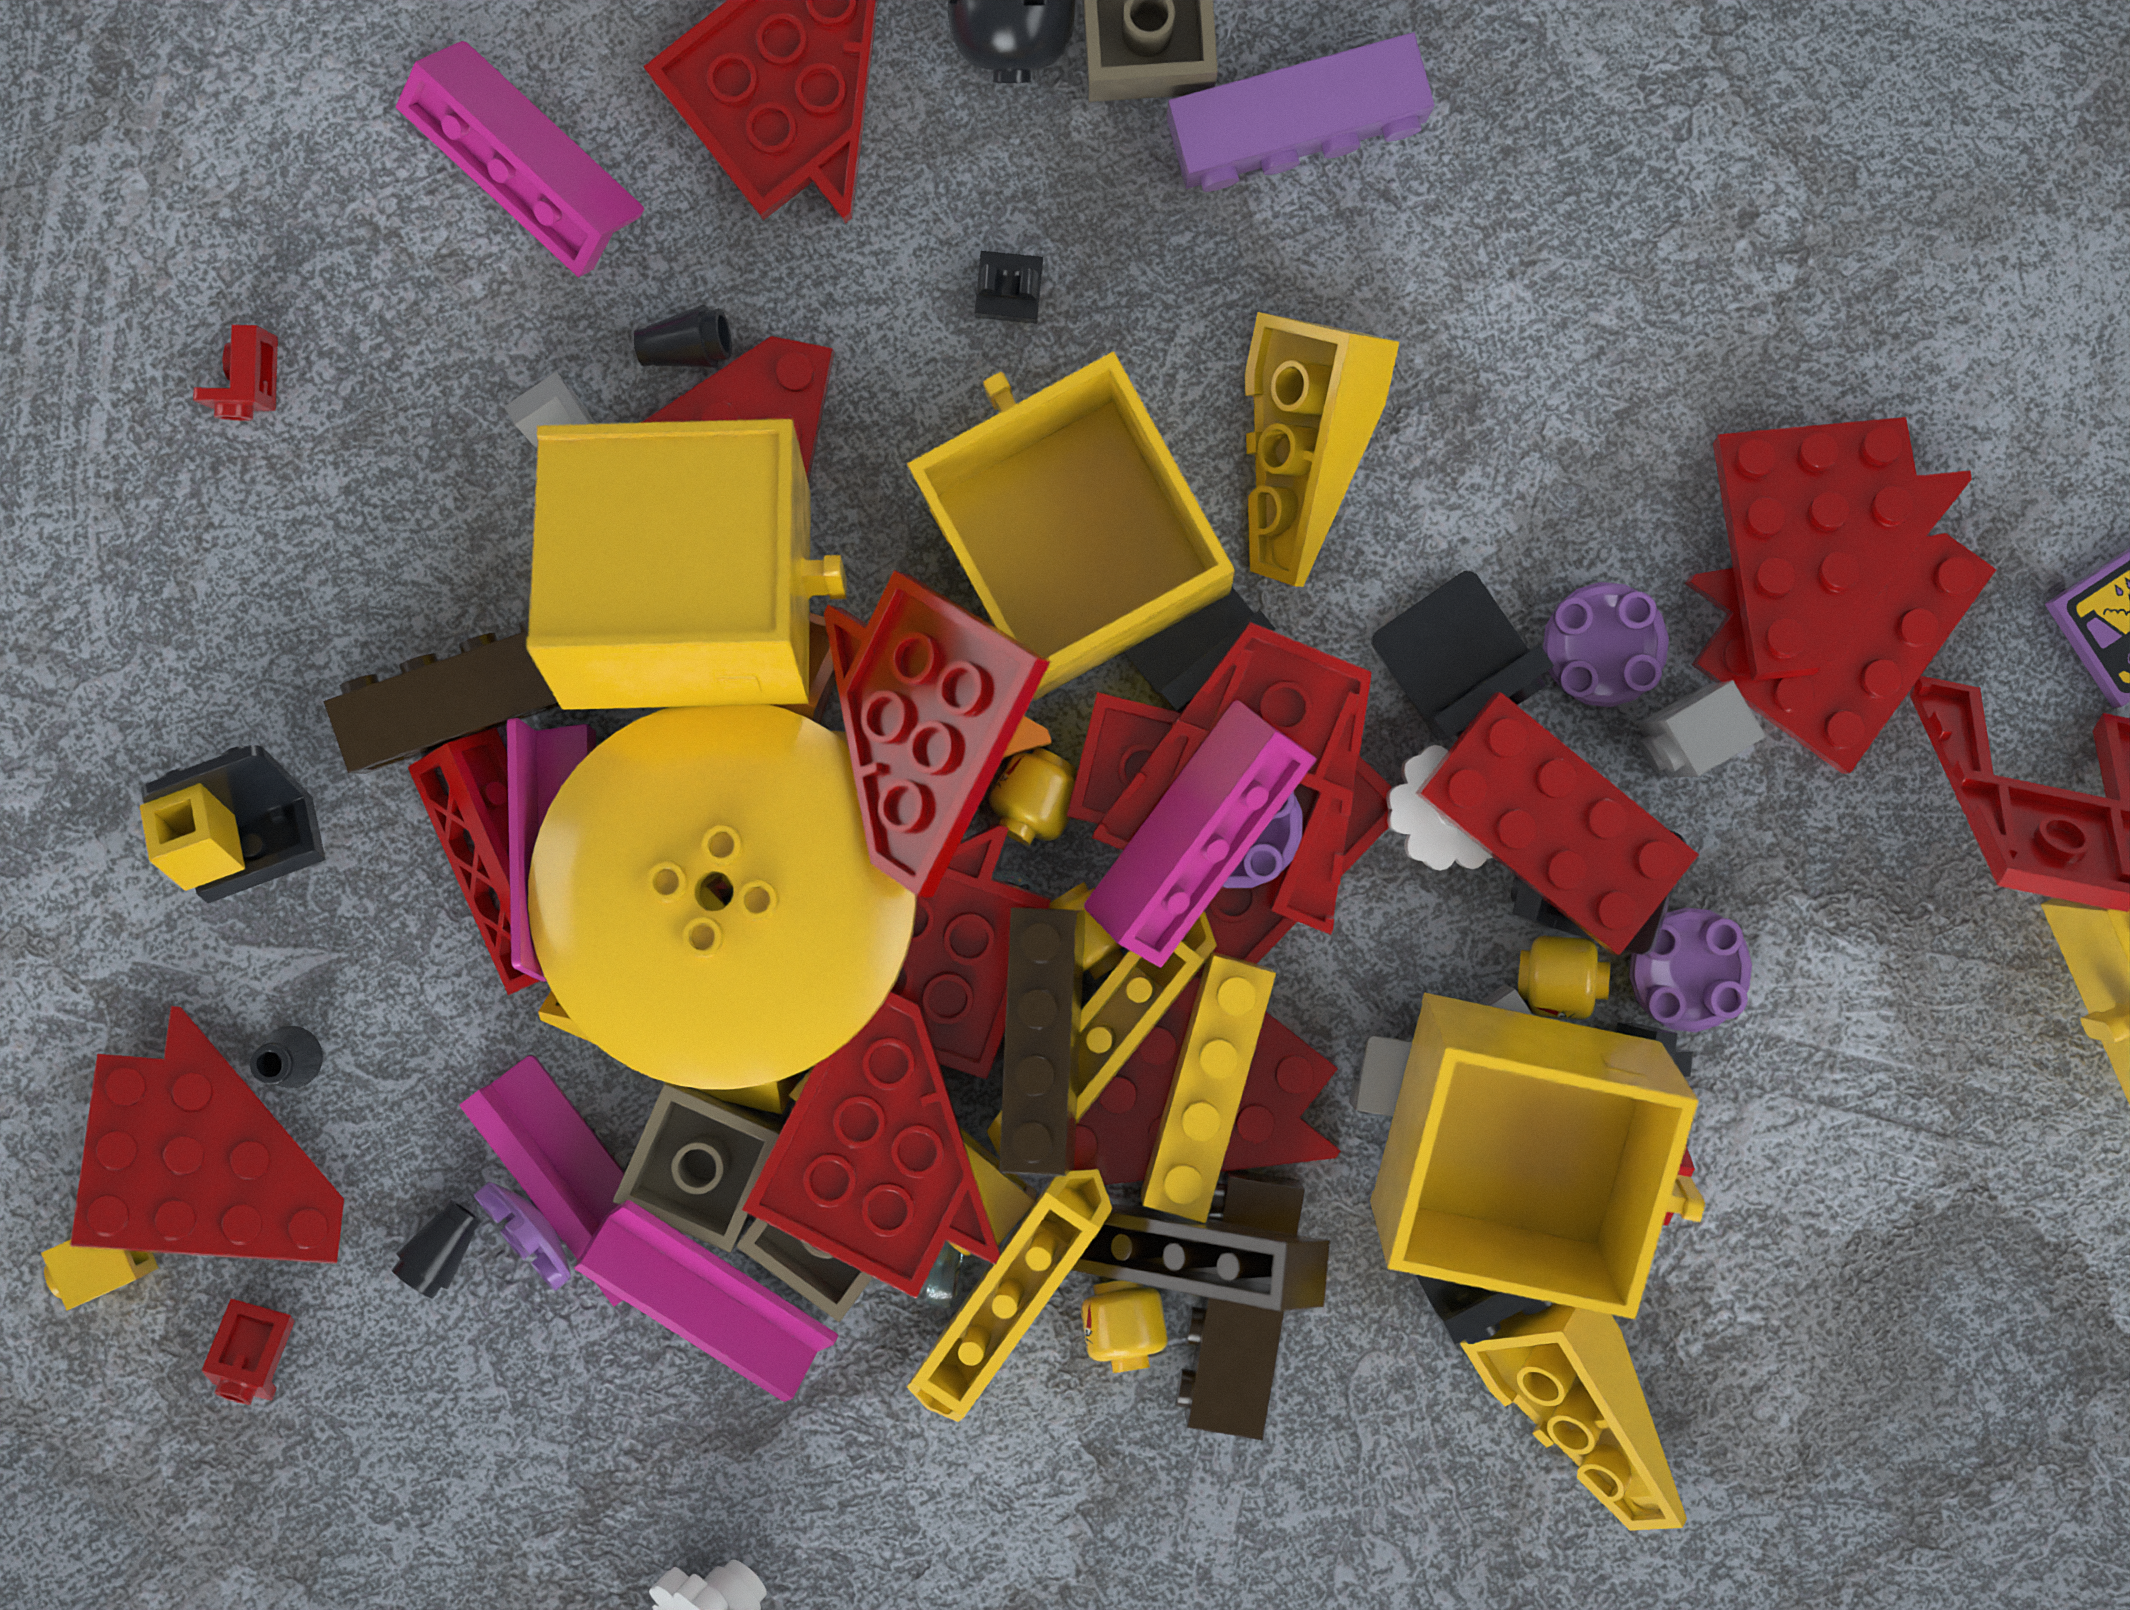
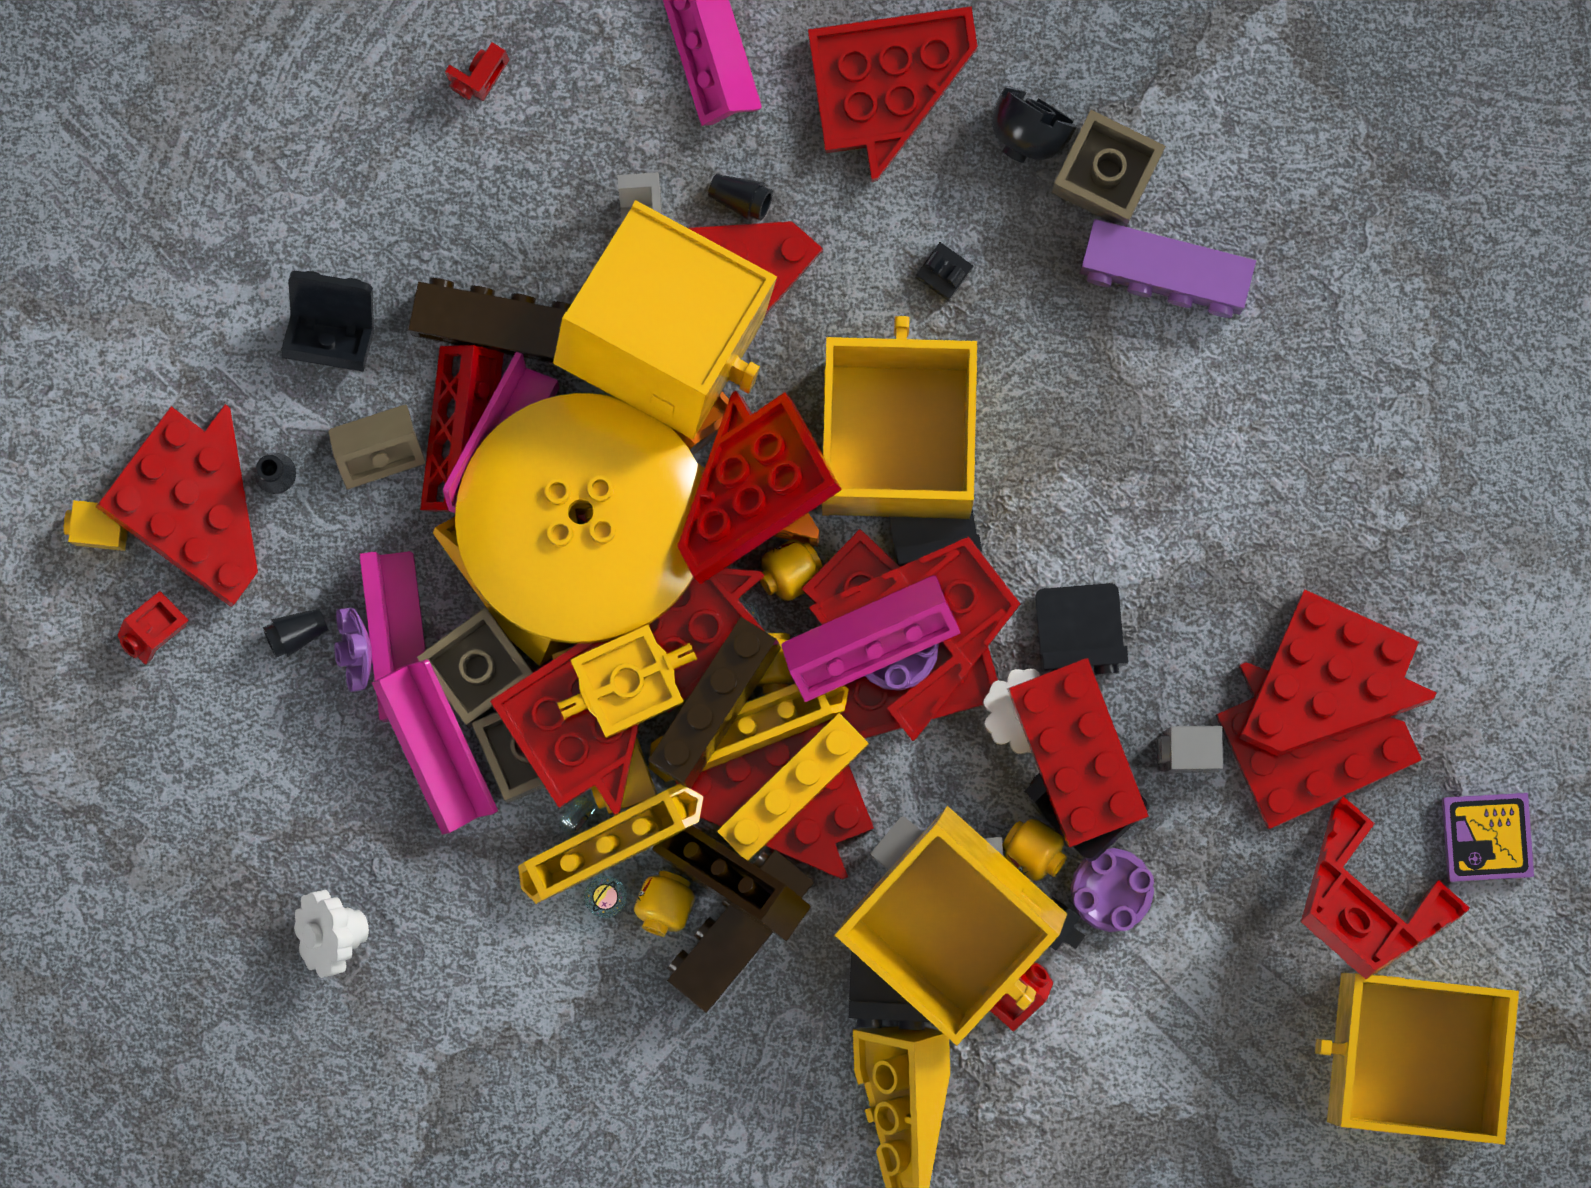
camera: 35 degrees right, 5 degrees down
yellow brick [139,783,245,891] -> none
yellow wedge [1245,312,1400,587] -> none
medium lavender dish [1543,582,1669,707] -> none
none -> dark tan panel [328,405,426,490]
none -> yellow plate [557,625,697,738]
none -> tile [584,876,627,918]

